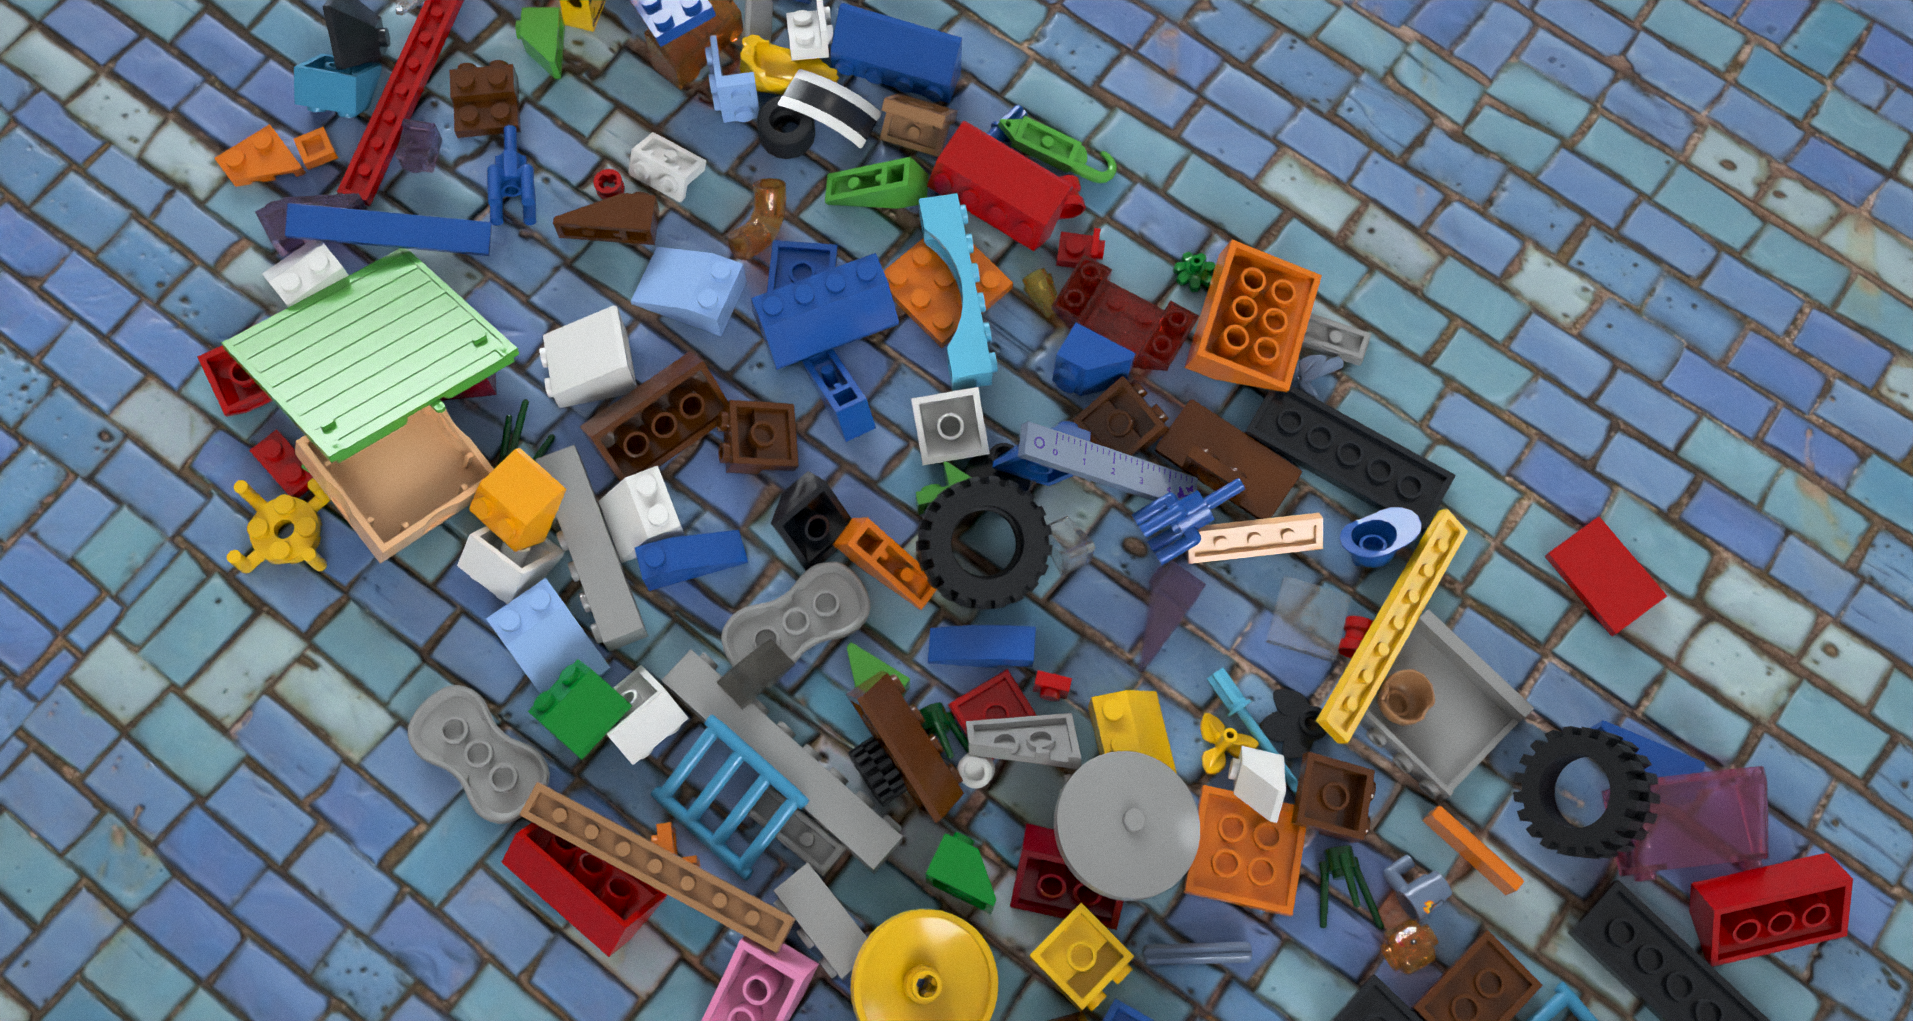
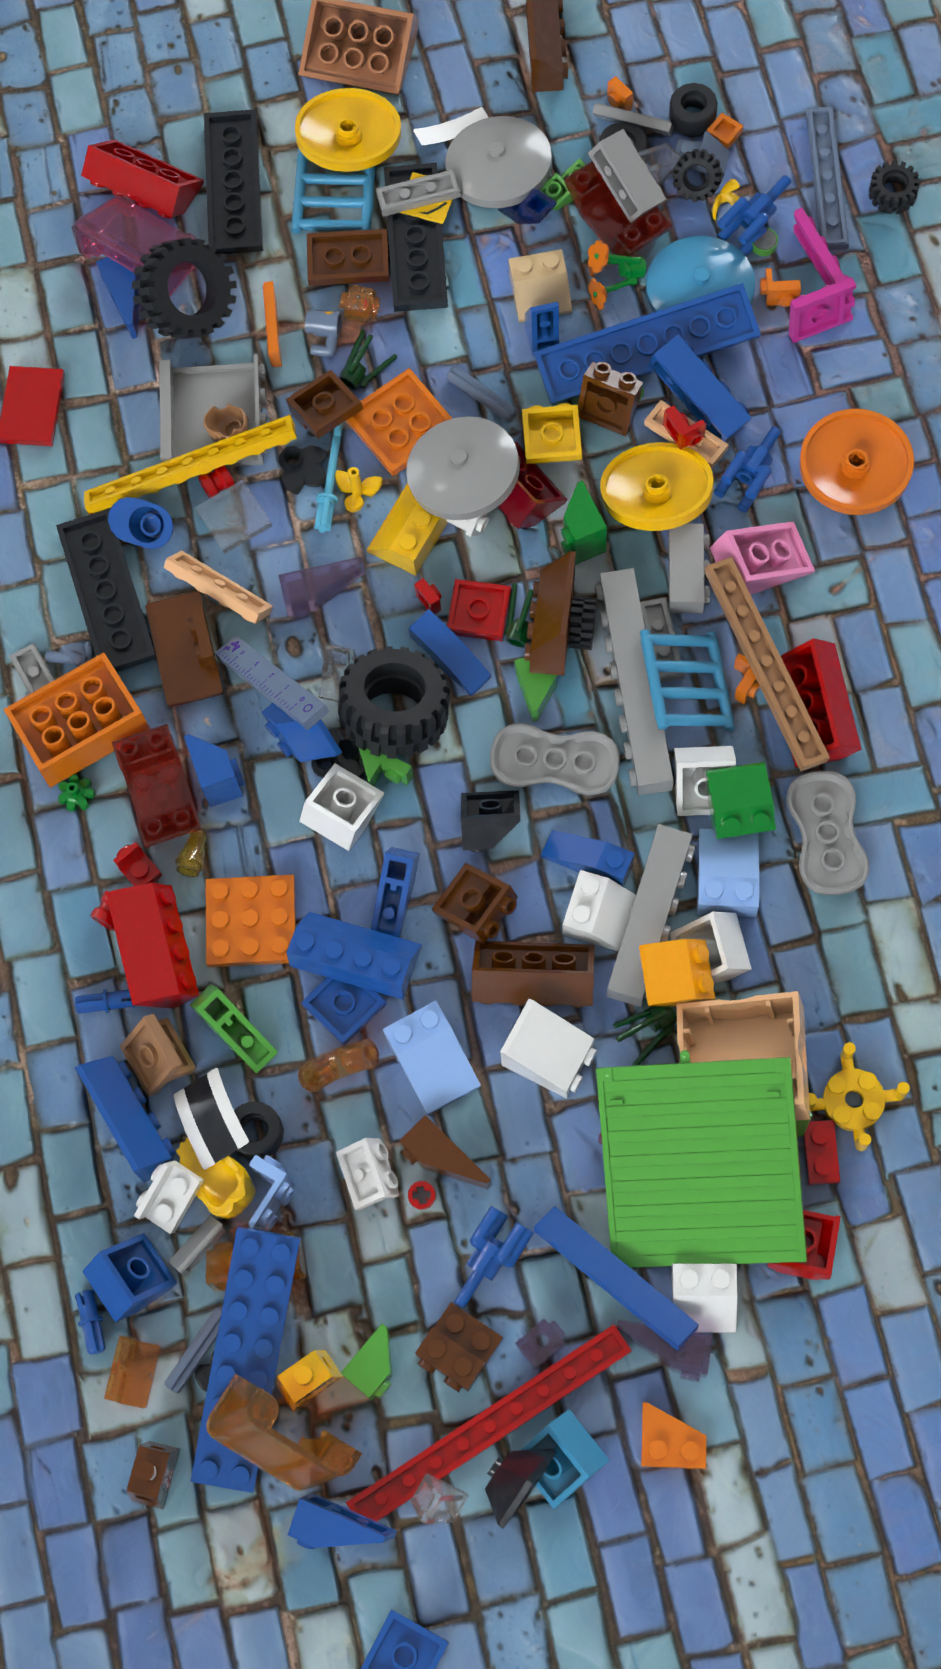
camera: 130 degrees left, 0 degrees up
orange plate [293,127,338,170] -> none
clear smoke slope [717,639,795,710] -> none
orange slope [833,517,937,610] -> none
medium azure arch [919,193,998,391] -> none
white tile [957,753,995,789] -> none
light grey wing [966,713,1081,769] -> none
bright green plate [998,115,1117,183] -> none
reddish brown plate [1073,376,1170,456] -> none
blue plant [1131,478,1245,565] -> none
white slope [1228,746,1286,823] -> none

